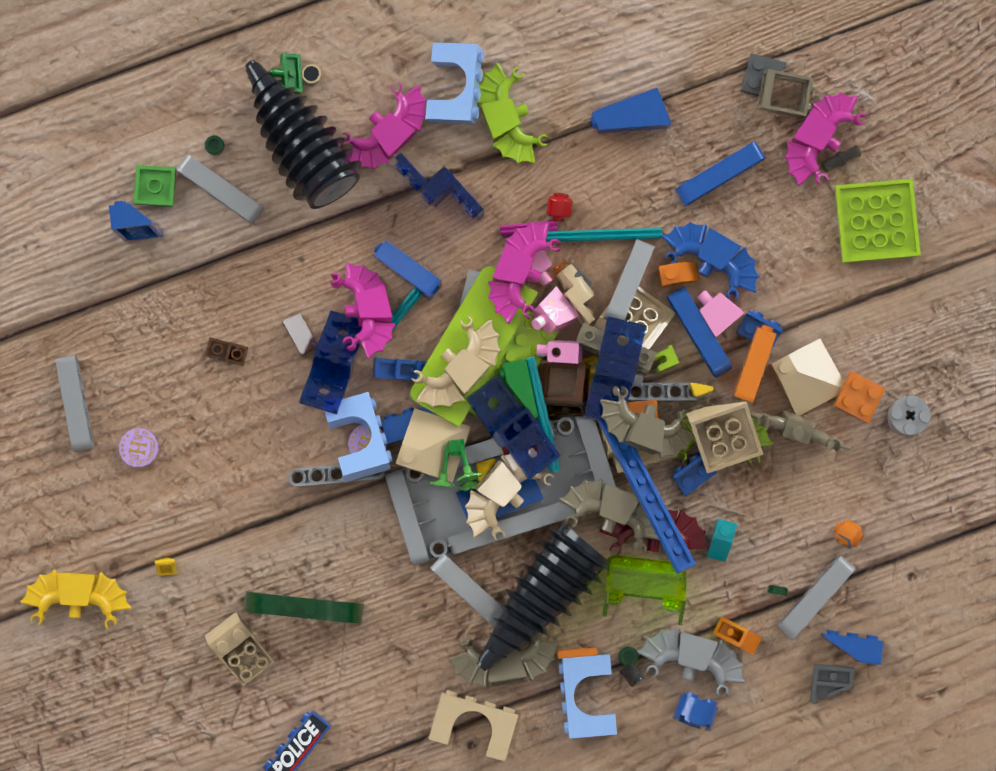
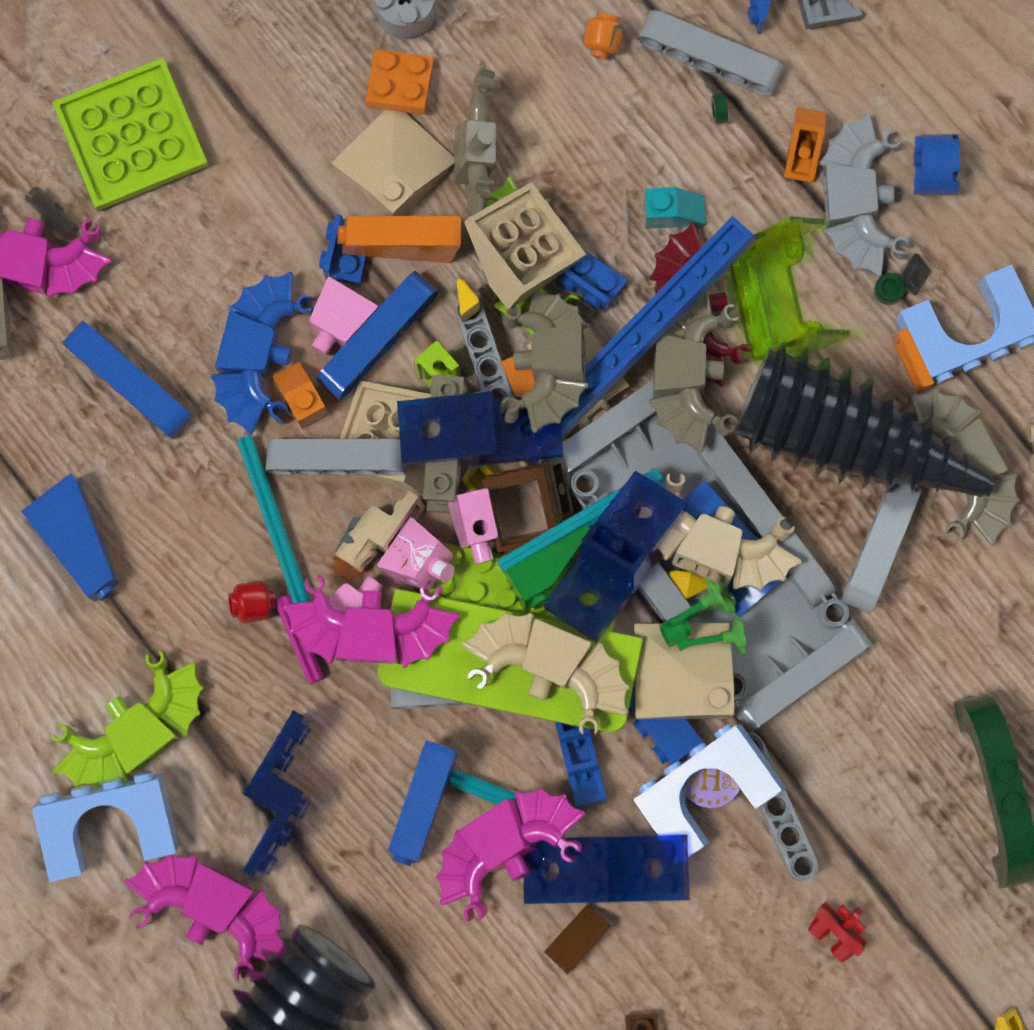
camera: 105 degrees left, 5 degrees down
none -> red hips [808,901,867,962]

